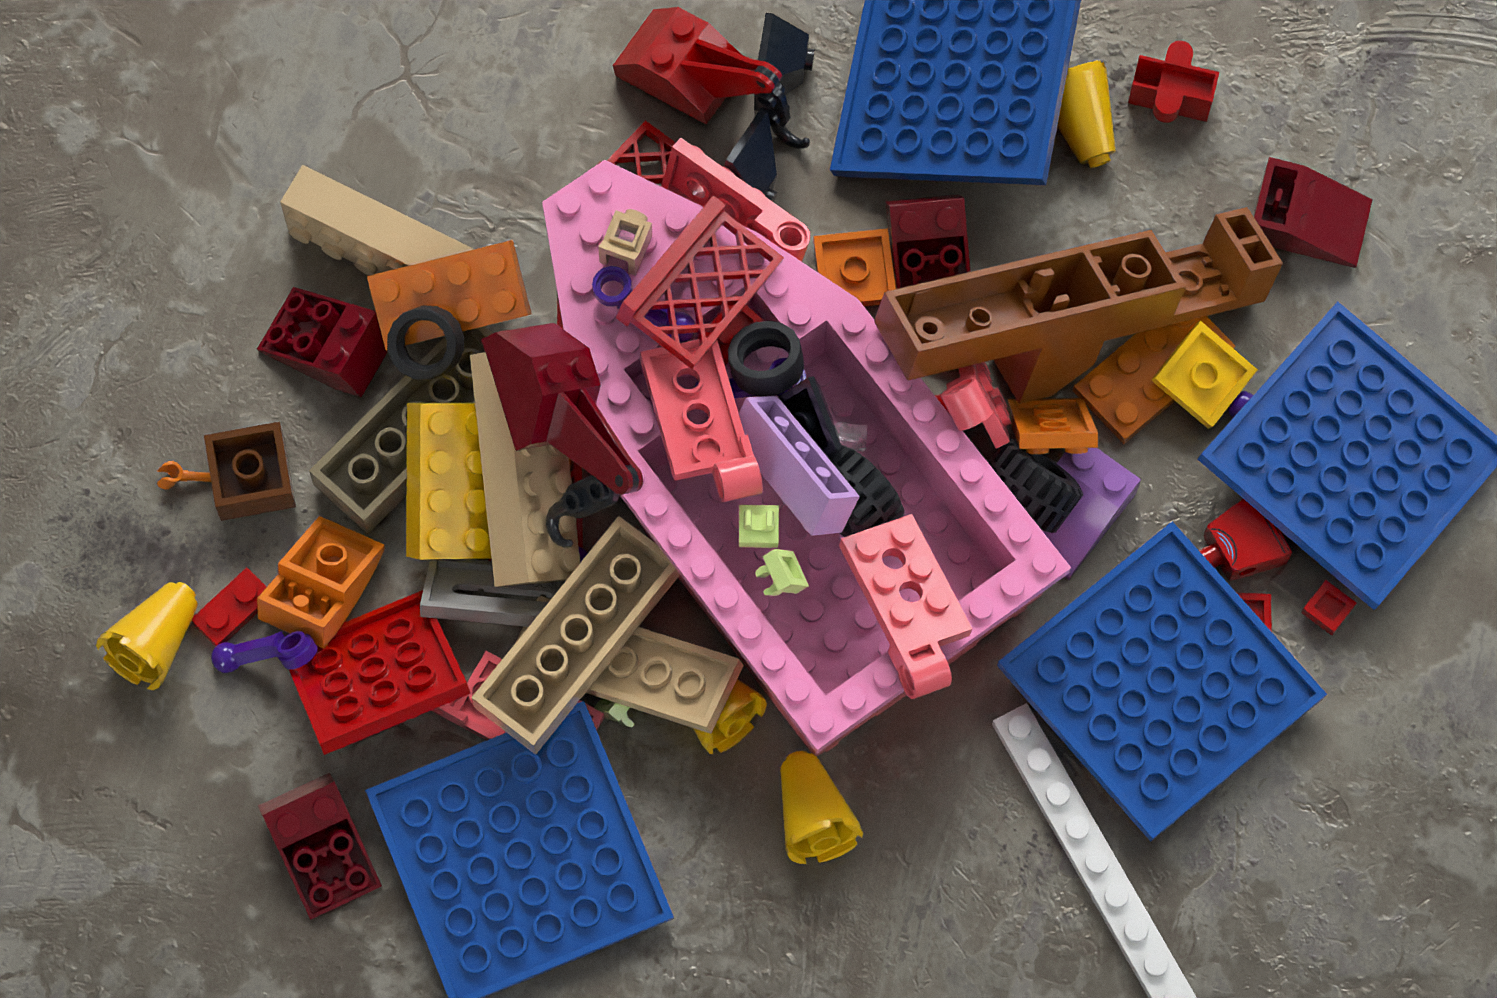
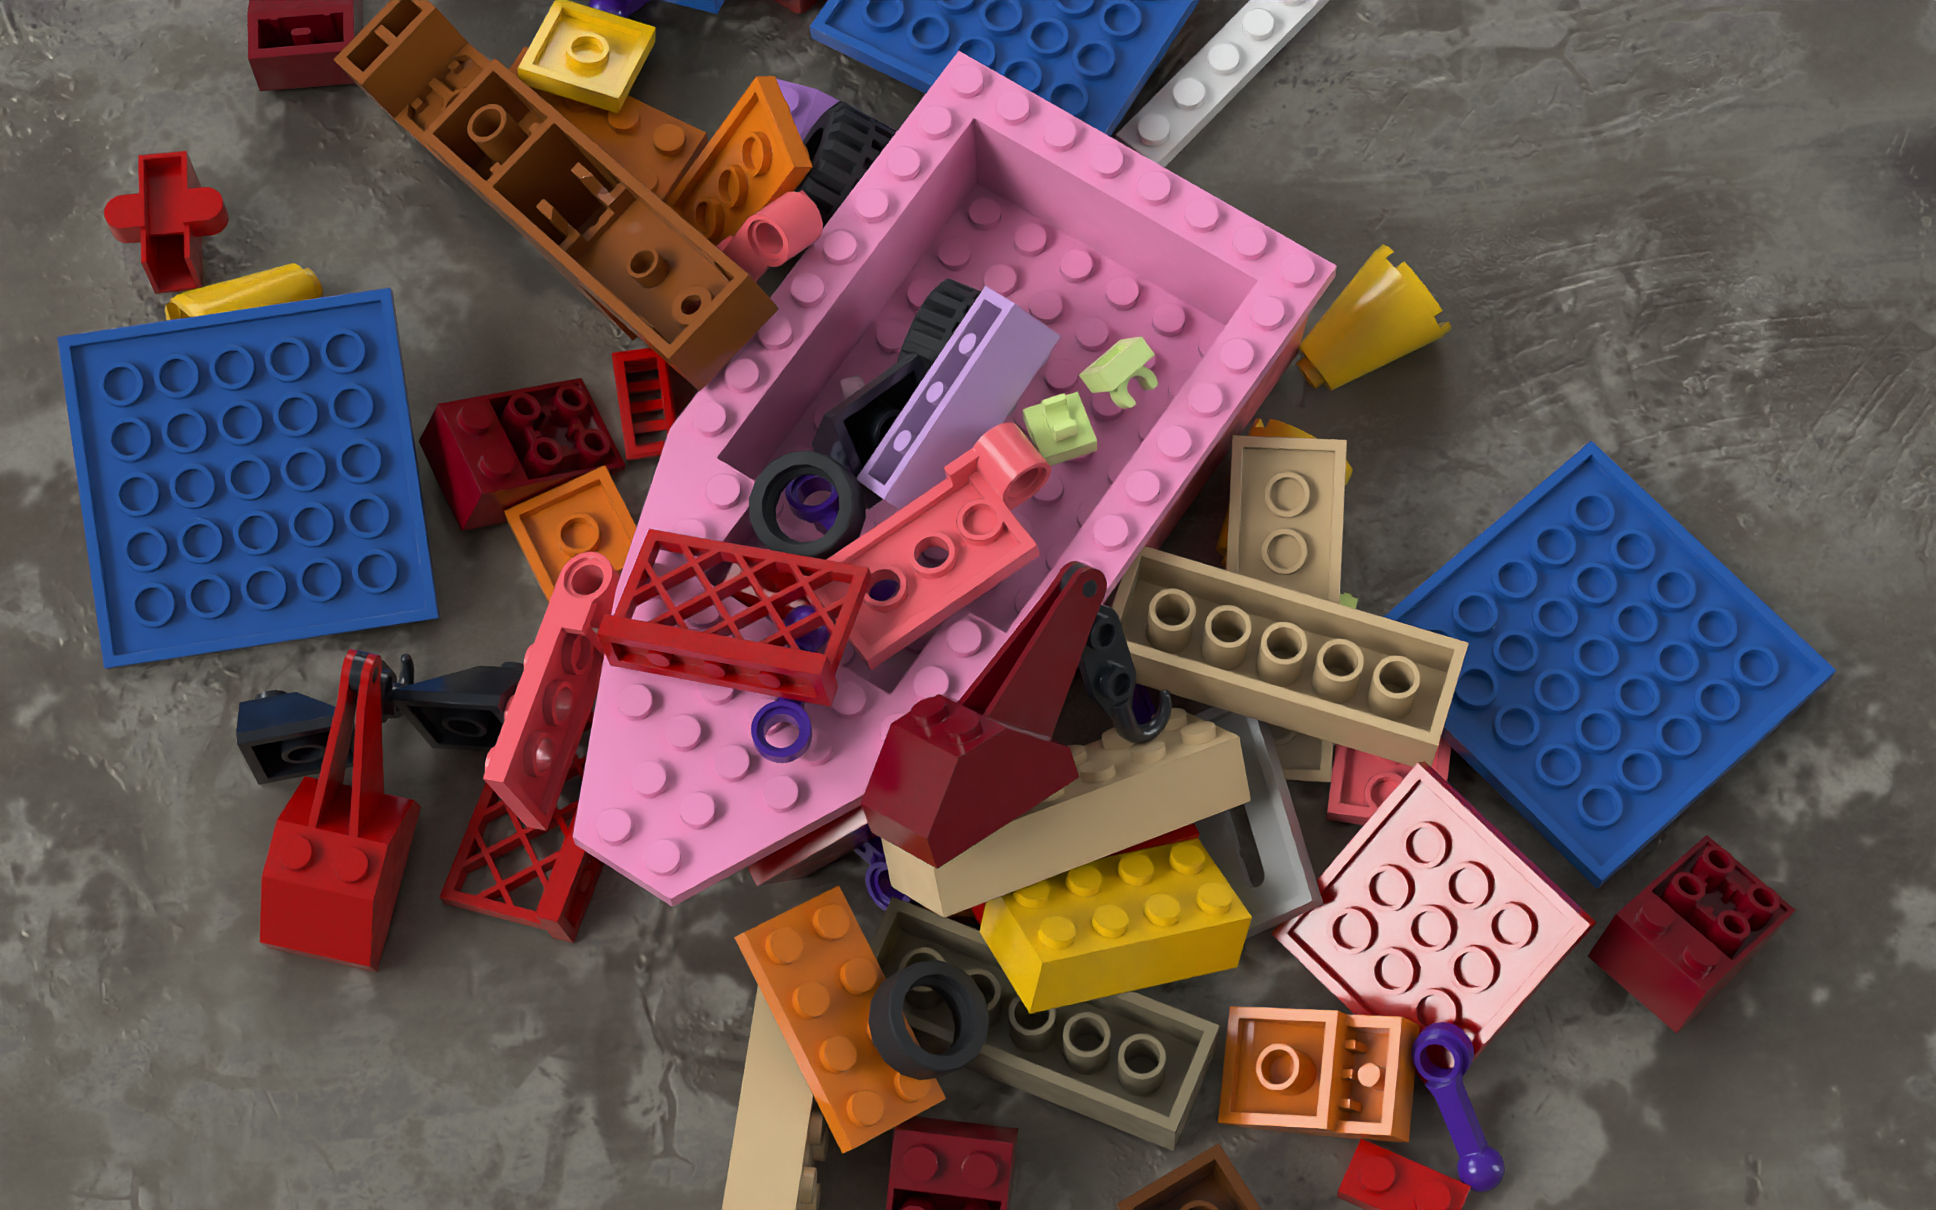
camera: 105 degrees left, 5 degrees down
tan window [598,209,653,276] -> none
coral hinge [839,514,972,699] -> none

